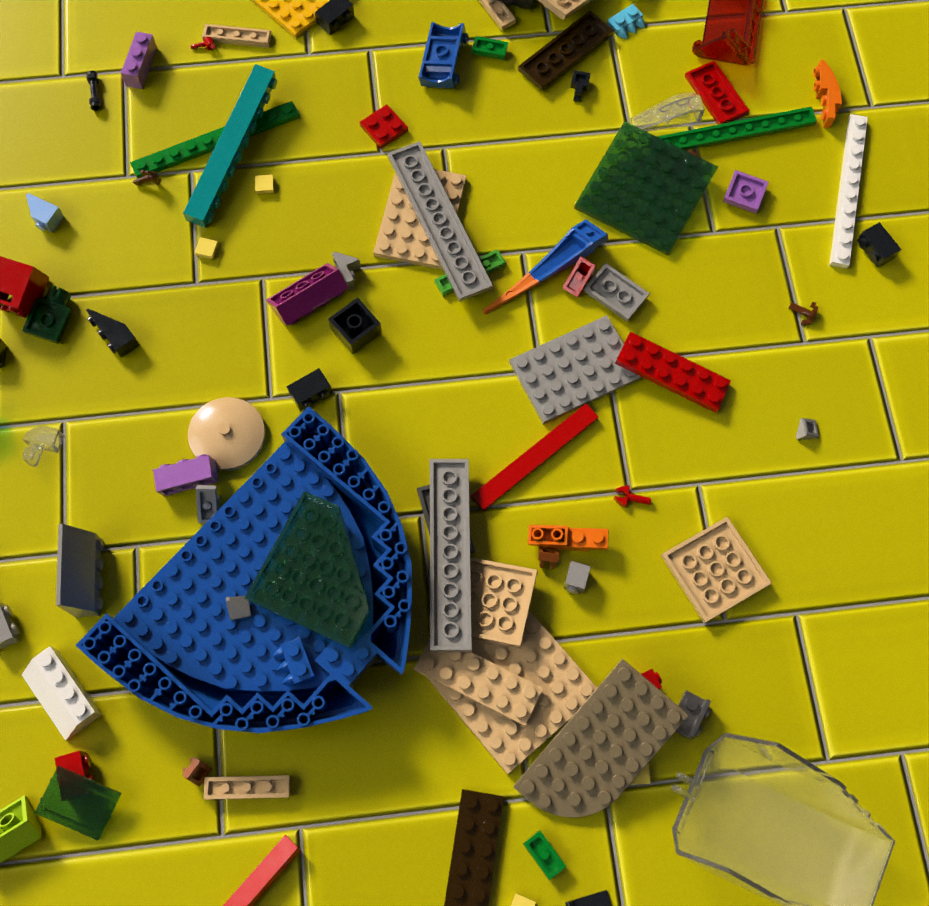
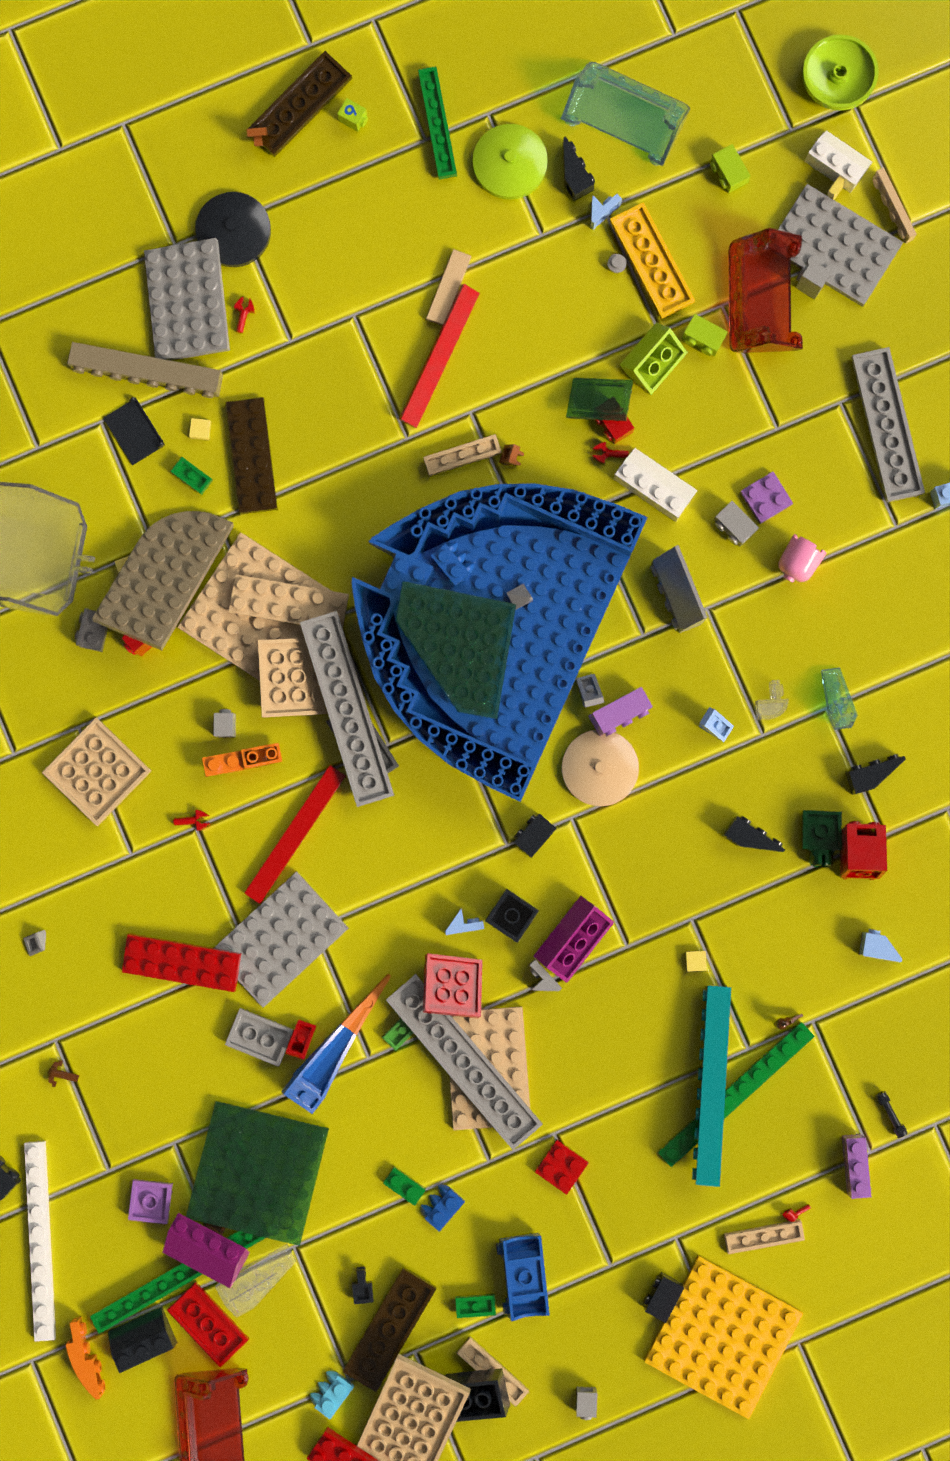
camera: 170 degrees right, 15 degrees up
light yellow tile [255,175,274,194] -> none
dark orange tile [538,547,559,570] -> none
none -> black slope [108,1306,178,1374]
none -> magenta slope [162,1213,250,1289]
none -> green plate [383,1166,426,1206]
none -> blue plate [421,1184,465,1232]
none -> plate [423,953,482,1018]
none -> light blue slope [445,909,484,935]
none -> red bar [592,442,629,464]
none -> light blue slope [699,707,734,742]

